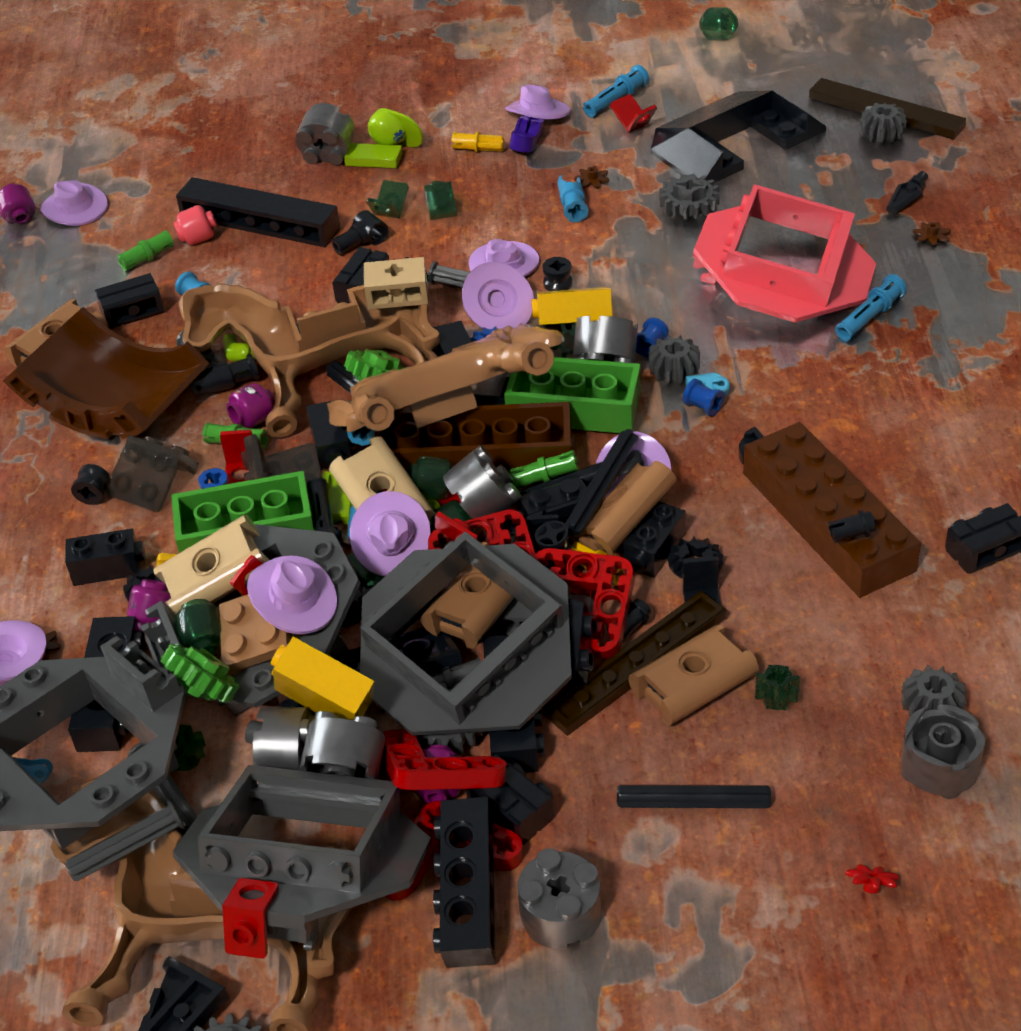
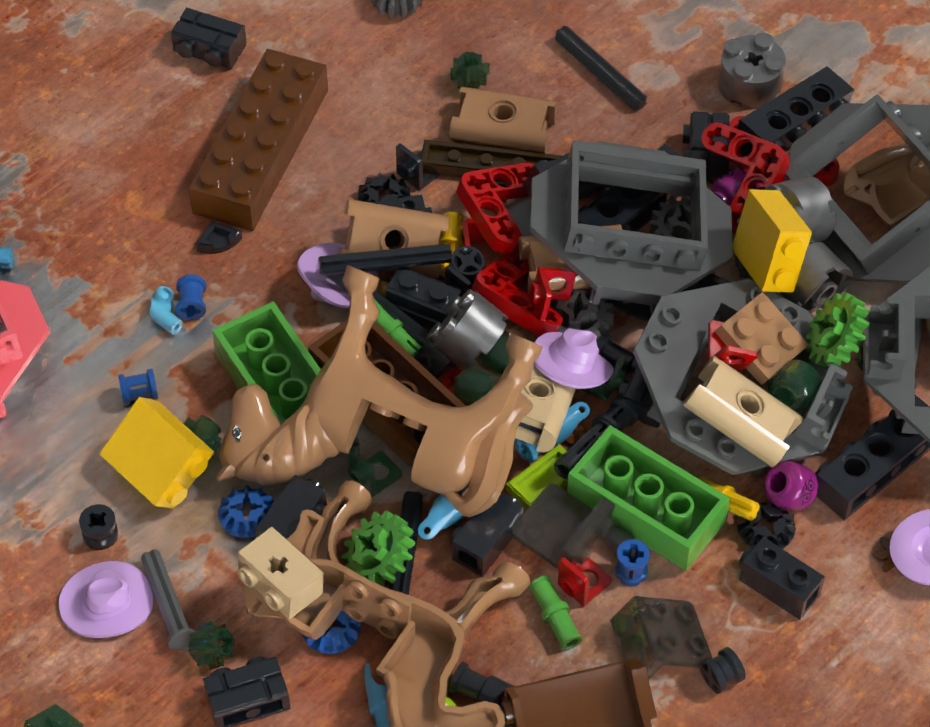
camera: 135 degrees left, 10 degrees up
magenta head [226,383,275,428] -> none
lavender hat [247,555,337,634] -> none
lavender hat [462,262,534,329] -> none
flat silver brick [573,316,638,363] -> none
dark grey gear [648,335,700,385] -> none
black pin [828,509,876,543] -> none

